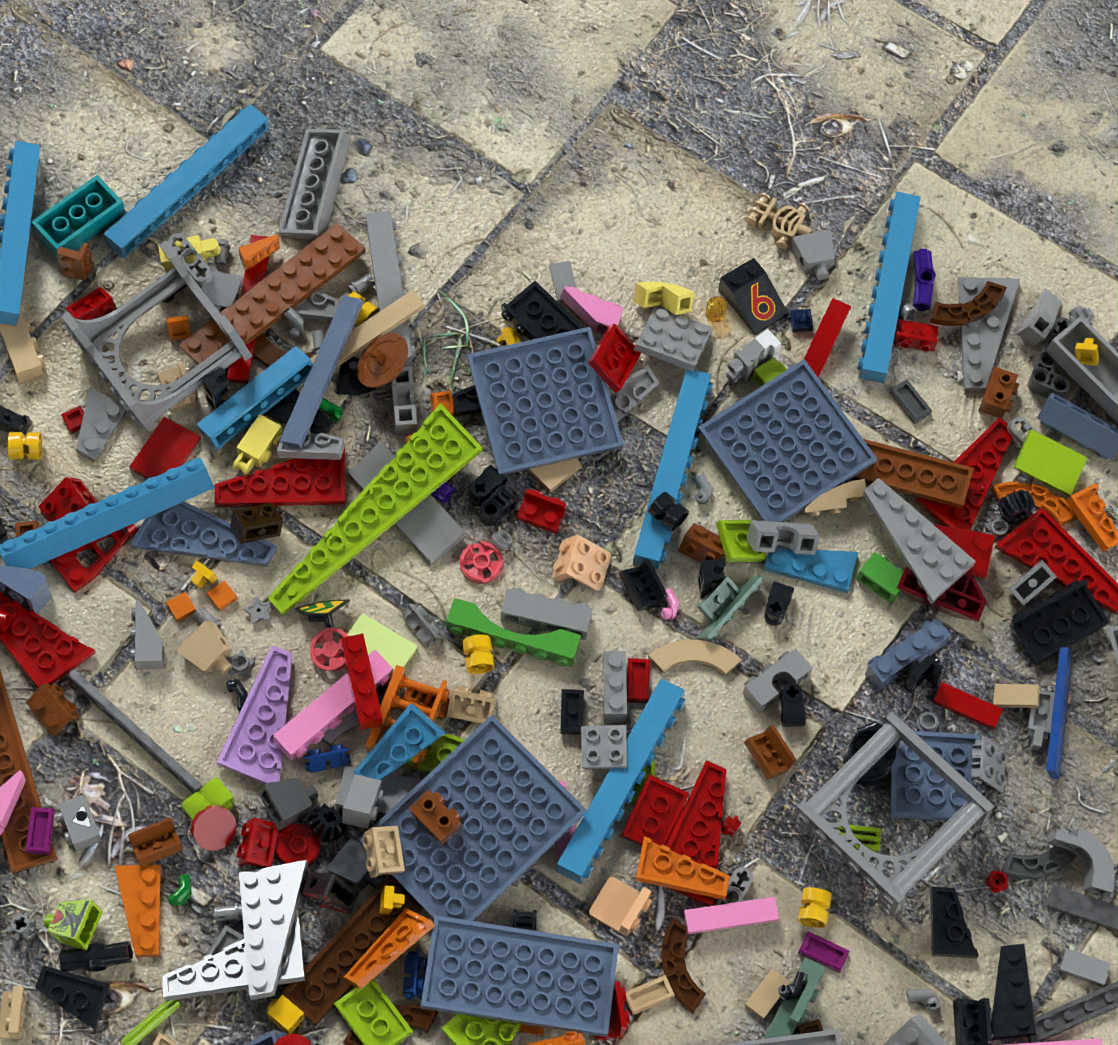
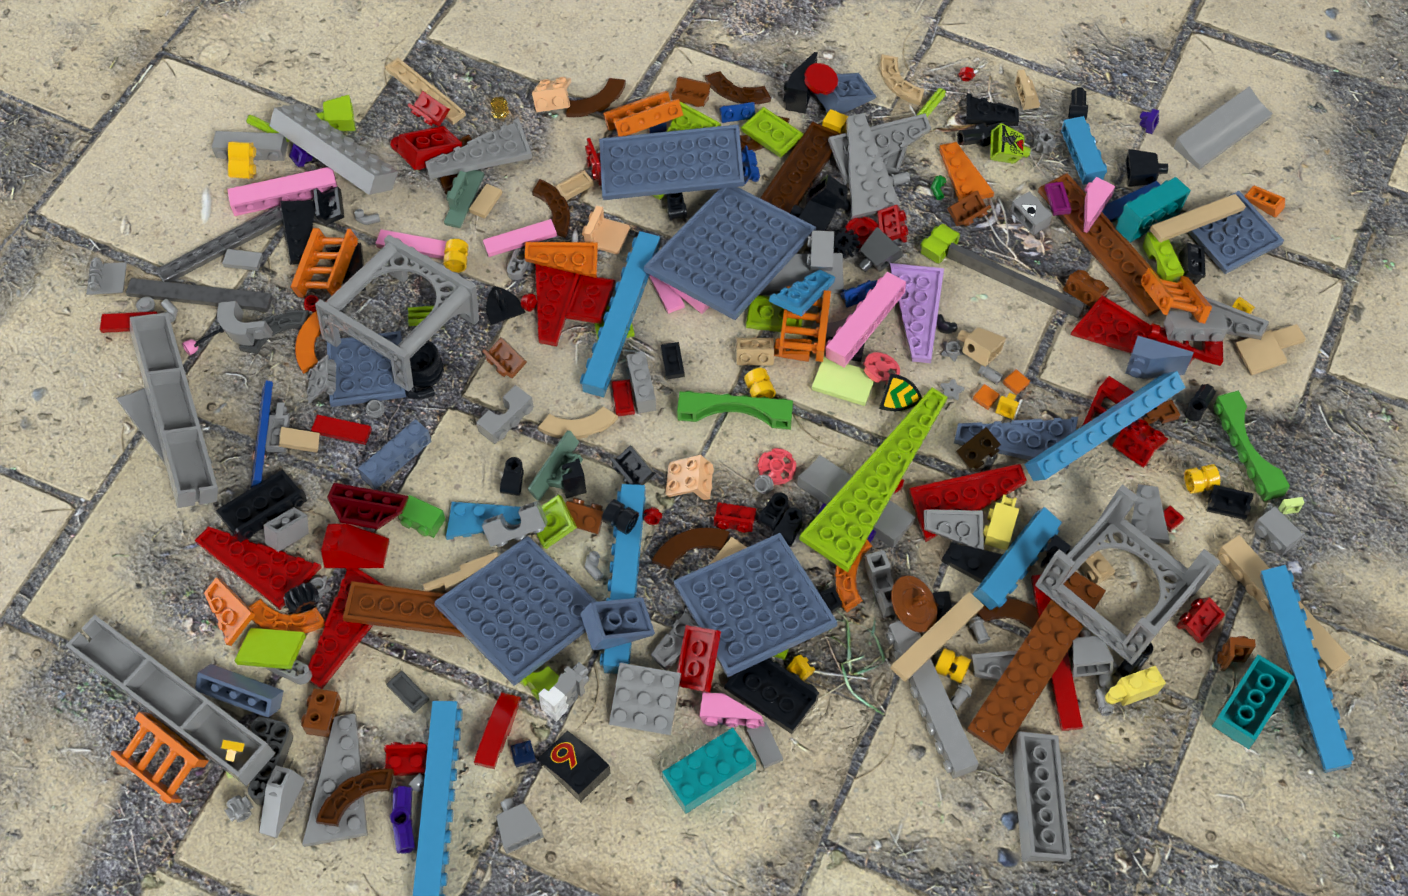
camera: 175 degrees right, 5 degrees down
dark azure brick [104,104,269,259] -> none
red tile [129,417,201,479] -> none
light grey slope [131,599,164,670] -> none
orange tile [167,315,191,341] -> none
light grey beam [168,233,213,285] -> none
tile [191,805,237,851] -> none
orange slope [239,234,280,270] -> none
sand blue tile [280,295,364,448] -> none
light grey arm [284,307,304,339] -> none
green arm [319,397,343,421] -> none
red brick [341,633,382,730] -> none
orange wing [344,908,435,989] -> none
tan bracket [363,826,405,878] -> none
yellow tile [380,885,405,915] -> none
light grey hinge [402,603,444,647] -> none
dark orange brick [409,789,462,845] -> none
light grey brick [501,588,593,640] -> none
light grey bracket [581,725,627,769] -> none
light yellow brick [634,282,694,315] -> none
bright pink arm [661,588,679,620] -> none
clear yellow wheel [705,296,727,322] -> none
tan piece [745,193,813,250] -> none
black arm [778,972,808,1000] -> none
black piece [780,683,806,727] -> none
magenta tile [798,931,850,973] -> none
light grey wing [863,478,976,604] -> none
black bracket [904,654,945,693] -> none
none -> orange fence [290,228,358,298]
none -> orange tile [295,311,321,374]
none -> bright pink tile [375,229,447,259]
none -> black shield [486,286,526,325]
none -> sand blue slope [580,597,655,650]
none -> red plate [644,507,663,525]
none -> reddish brown tile [652,528,730,570]
none -> teal brick [662,728,756,814]

